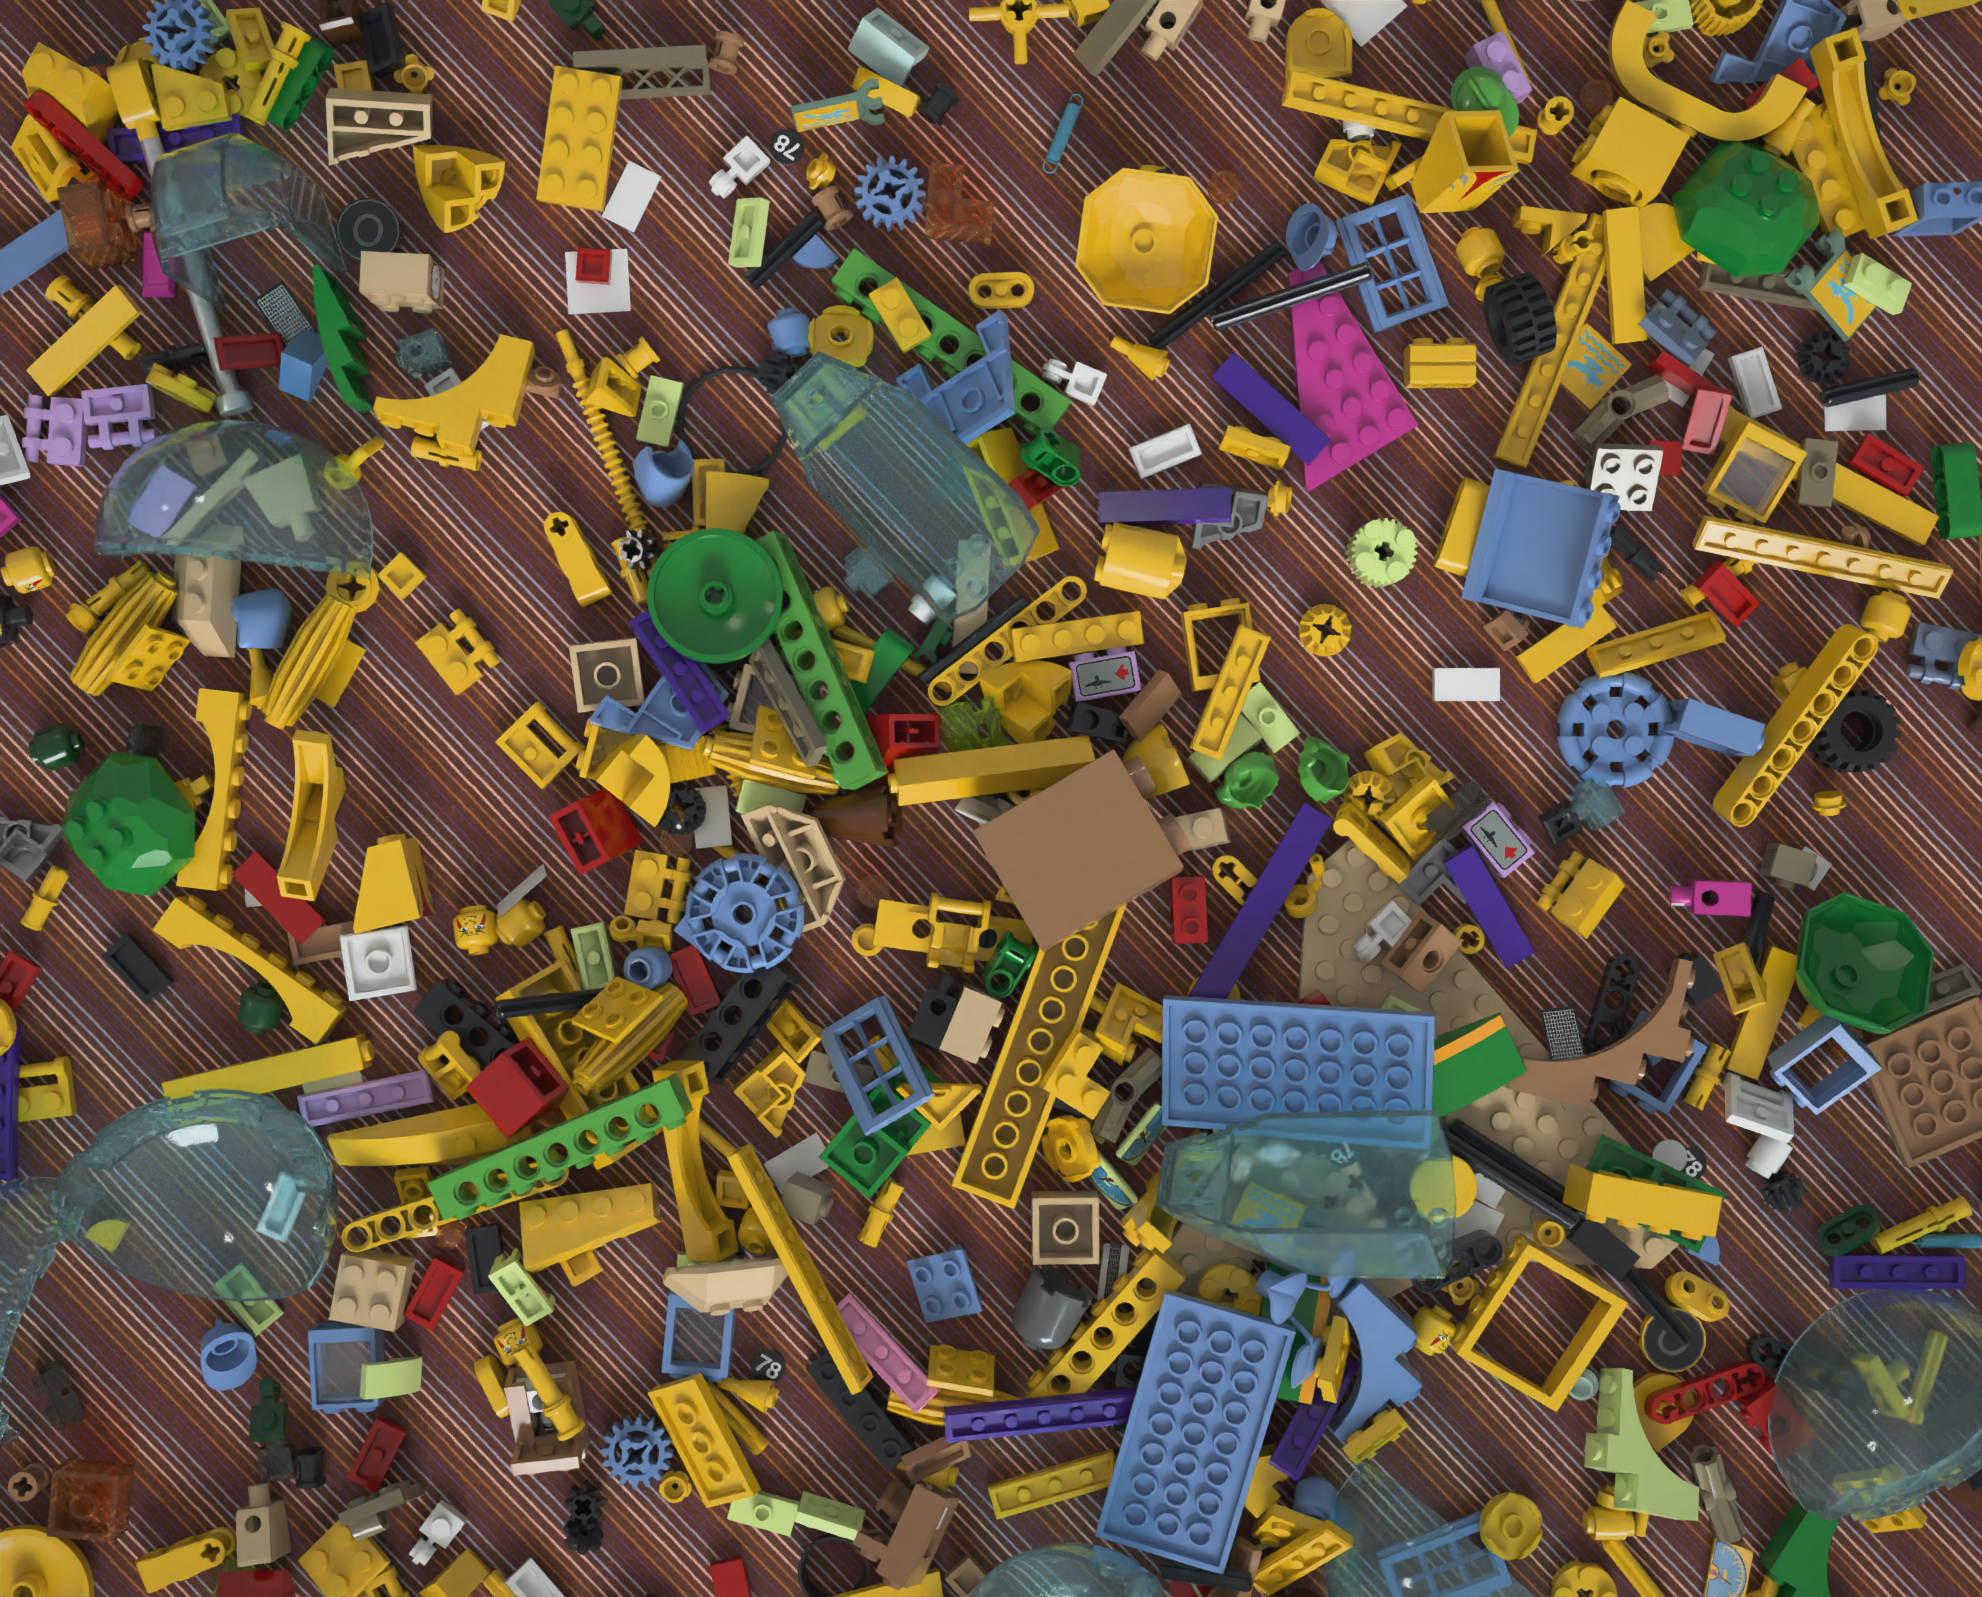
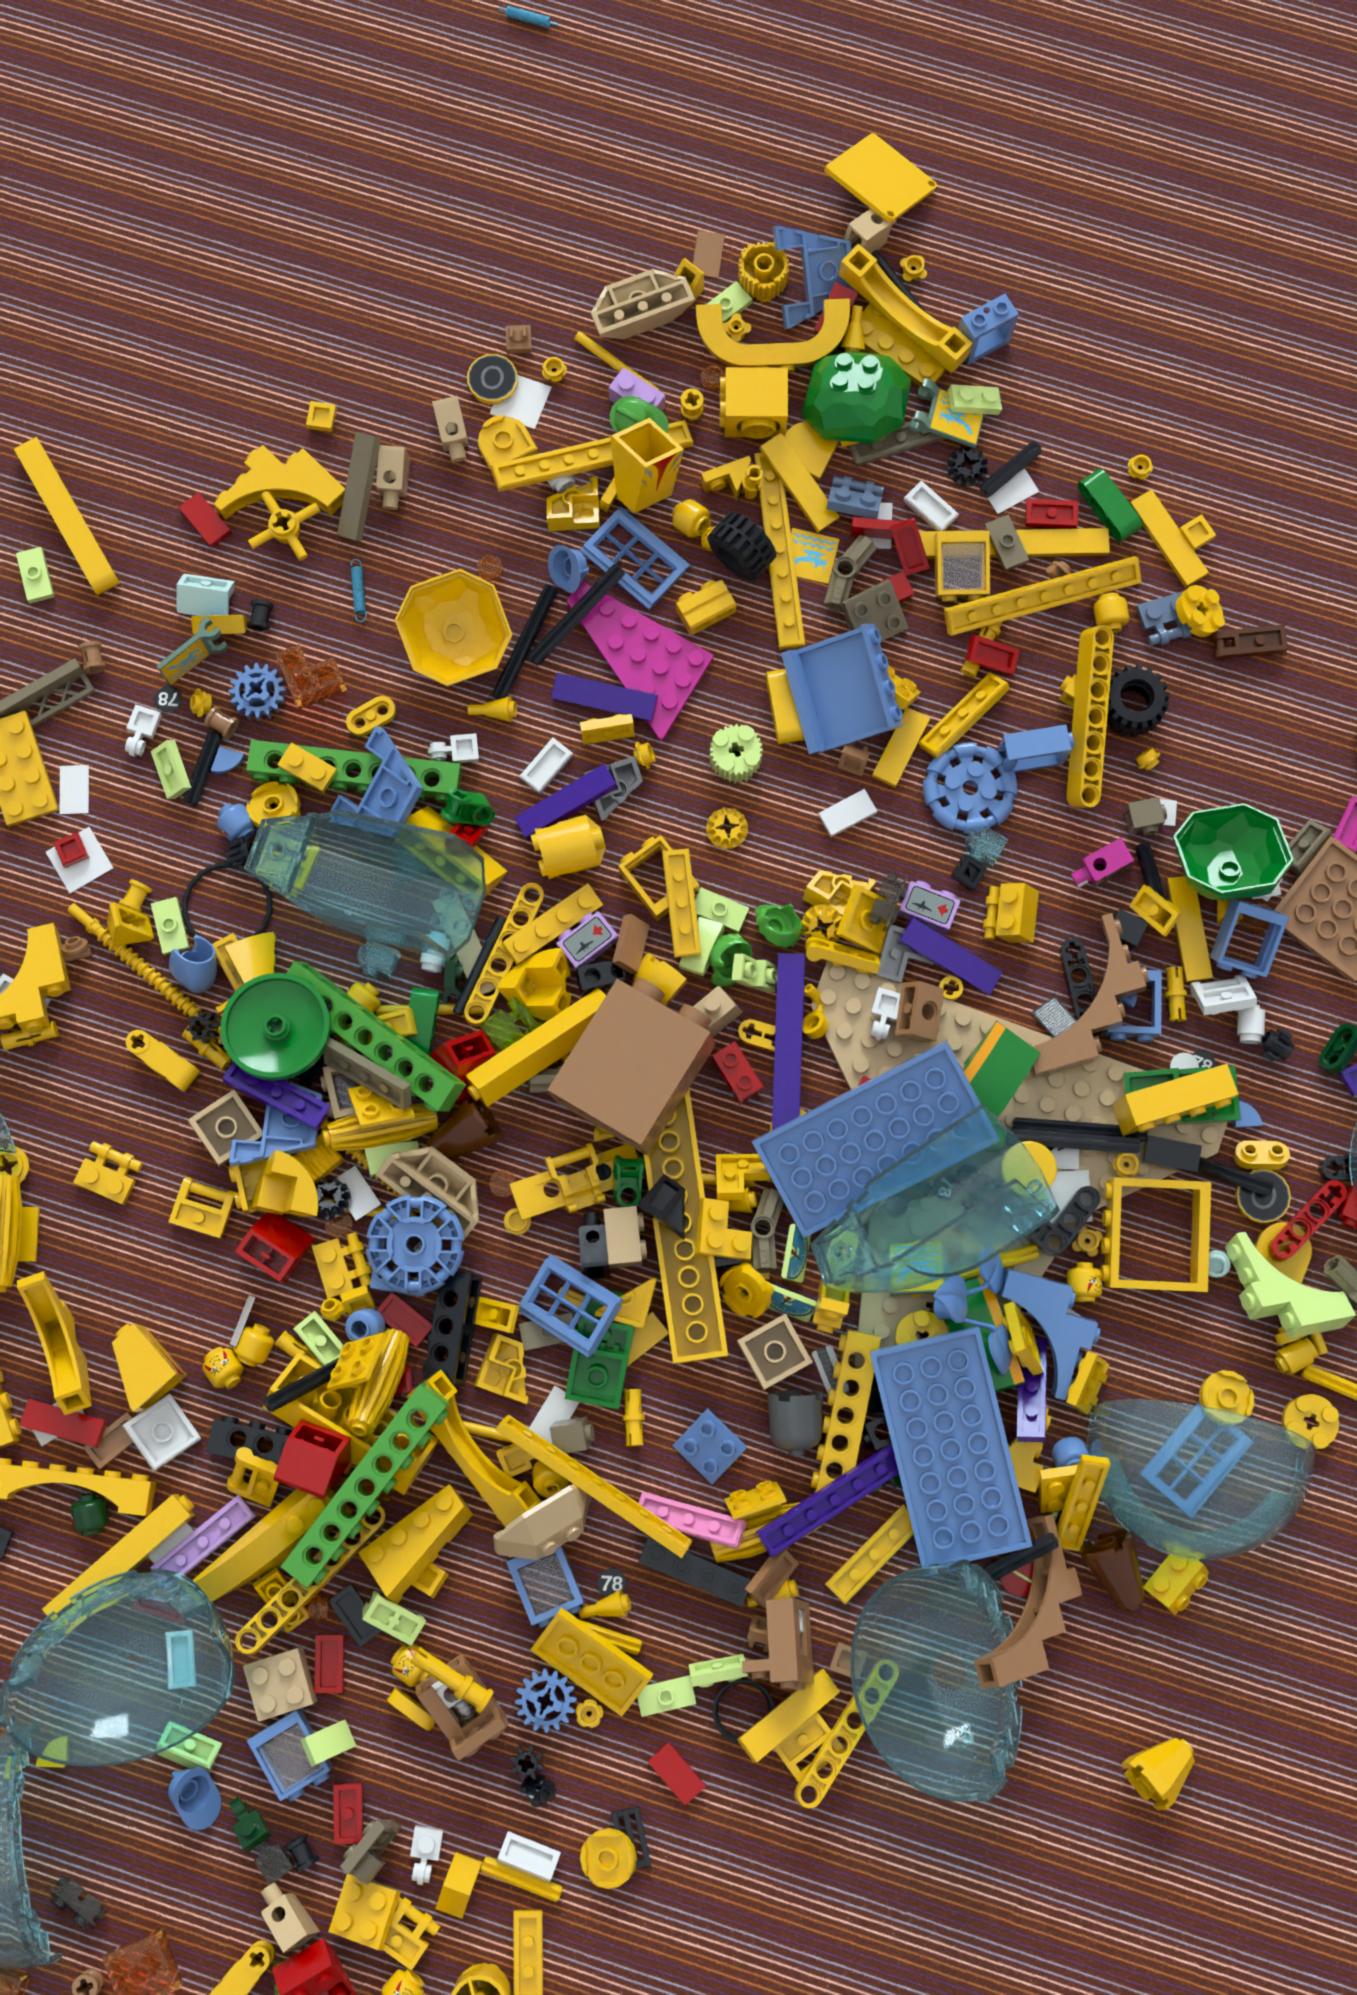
camera: 30 degrees left, 10 degrees down
yellow plate [377,552,427,600] -> none
black axle [1609,525,1666,582] -> none
none -> black slope [639,1174,686,1240]
none -> yellowish green slope [732,954,778,992]

